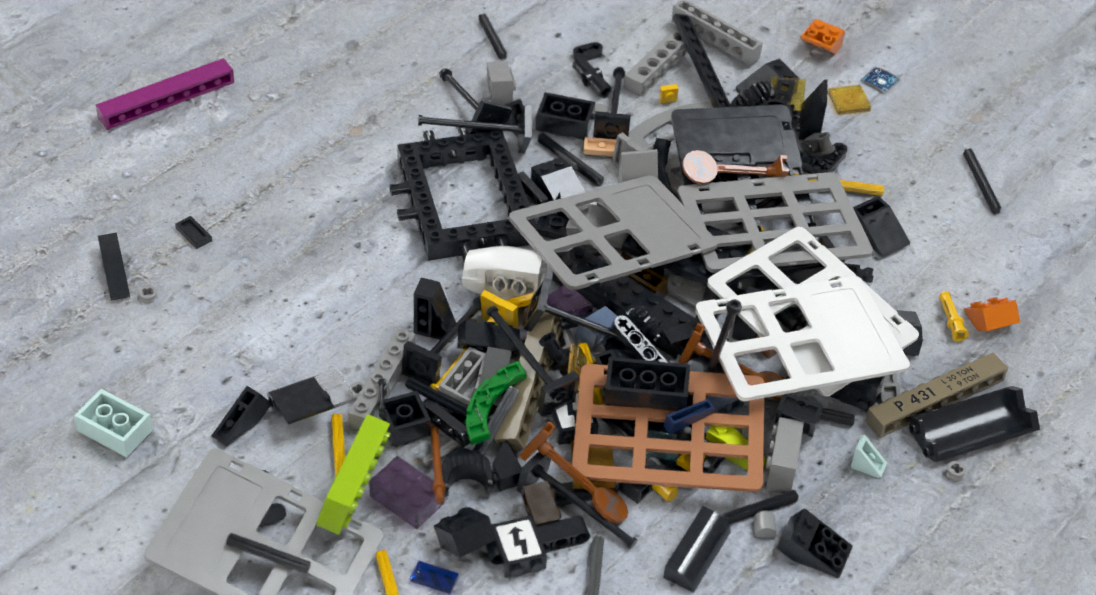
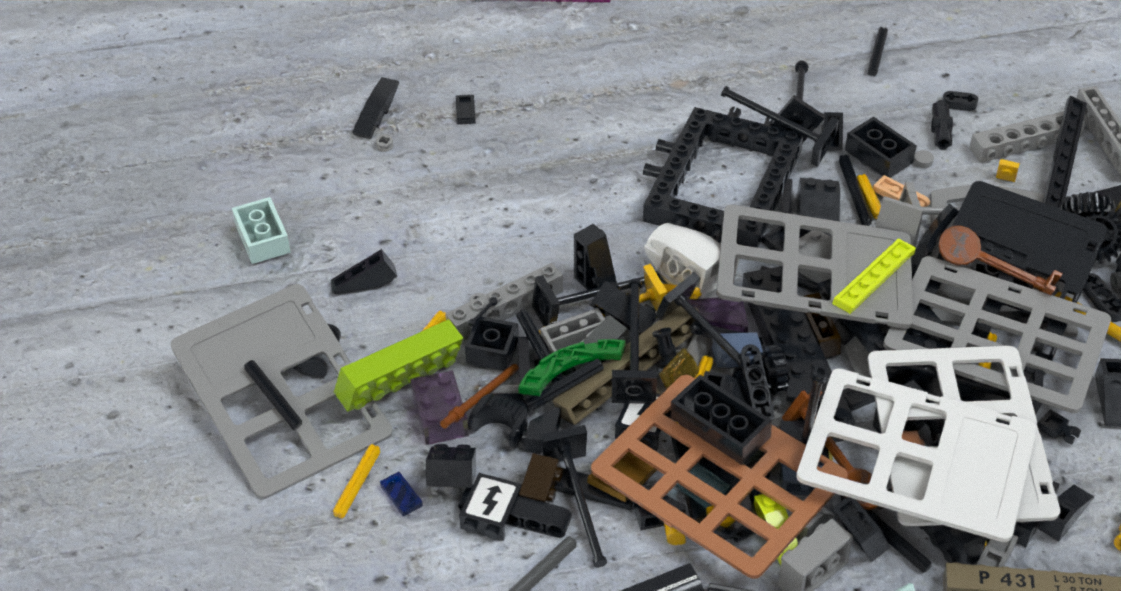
camera: 40 degrees right, 0 degrees up
black door [267,369,357,425] -> none
light grey wedge [487,61,516,105] -> none
dark orange piece [519,421,628,523] -> none
black tile [593,67,631,140] -> none
dark blue piece [663,399,715,435] -> none
none -> neon yellow tile [832,238,916,314]
none -> yellow axle [857,174,881,219]

